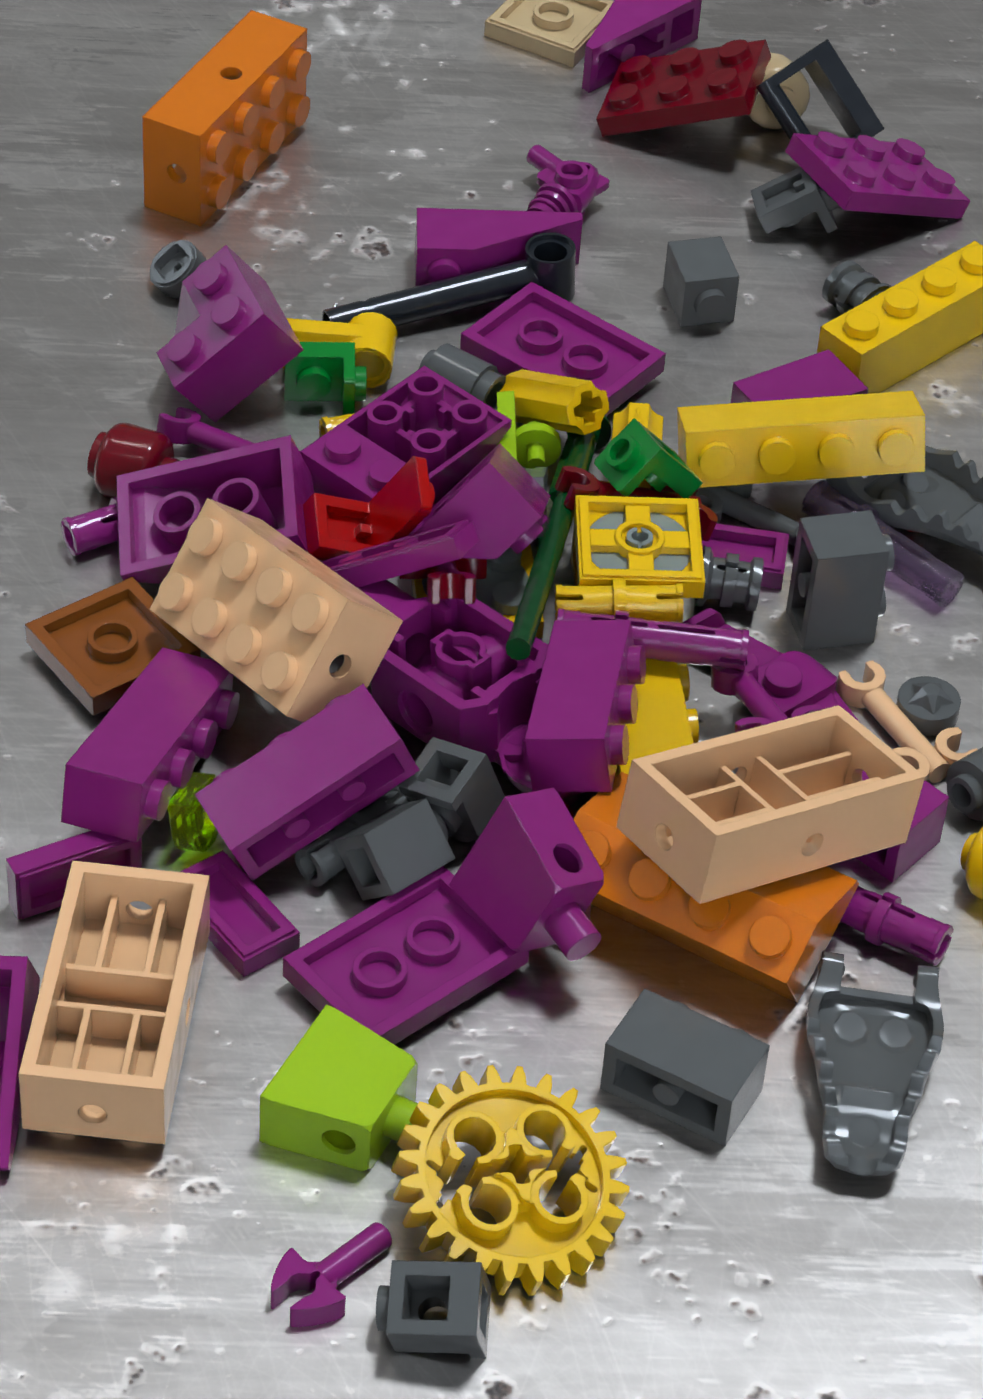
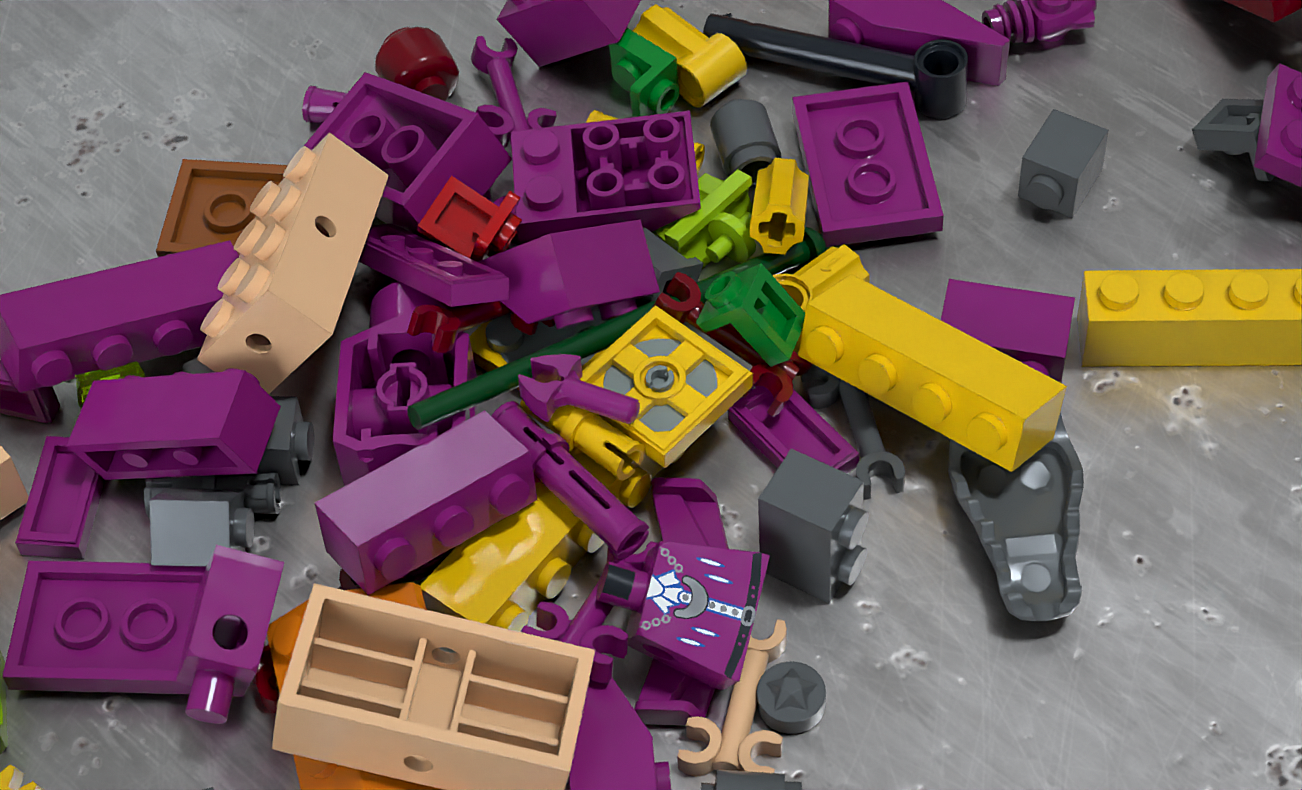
camera: 50 degrees right, 10 degrees up
dark grey brick [398,737,505,842] -> none
dark grey bush [695,546,764,611] -> none
clear purple pin [802,480,964,607] -> none
dark grey bush [822,260,892,314] -> none
none -> magenta bar [518,354,640,424]
none -> magenta torso [596,541,770,690]

